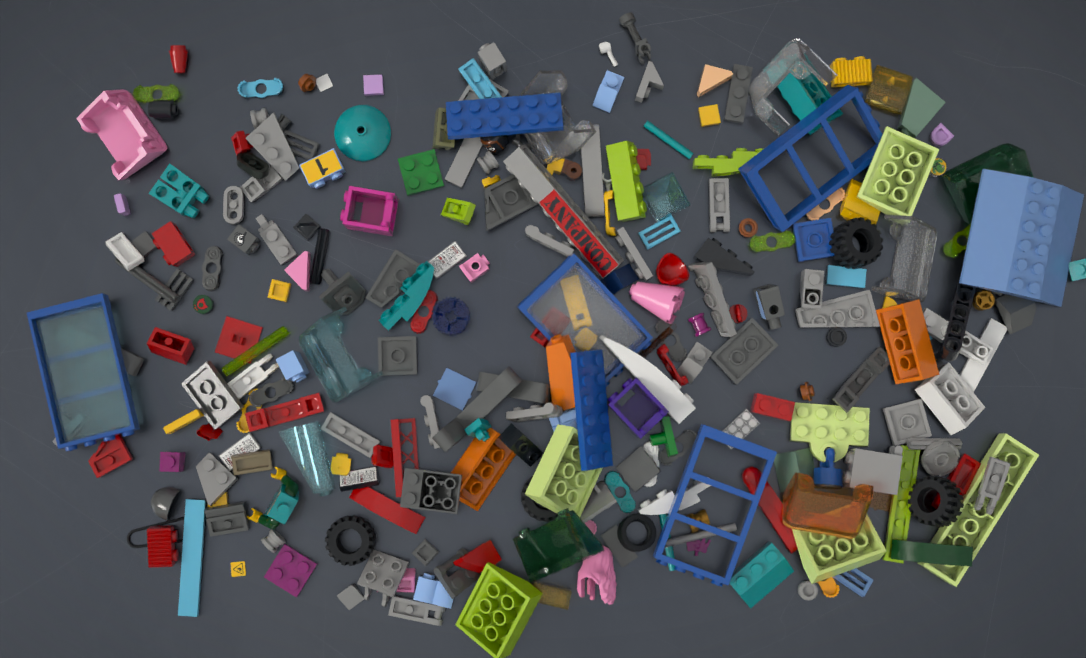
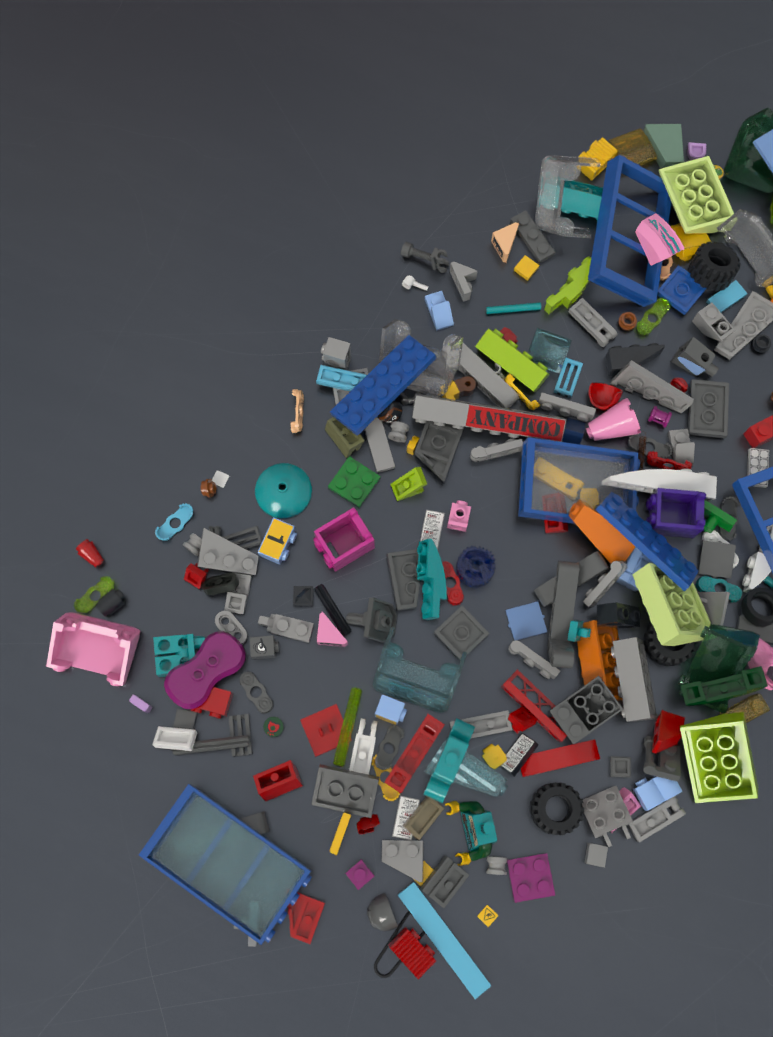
camera: 45 degrees left, 10 degrees down
yellow tile [267,279,292,302] -> none
lavender tile [363,75,384,96] -> none
none -> magenta plate [164,631,246,709]
none -> light nougat piece [291,389,304,433]
none -> teal brick [423,718,475,803]
none -> light grey slope [611,637,657,722]
none -> bright pink slope [635,213,685,266]
none -> dark green slope [680,666,768,706]

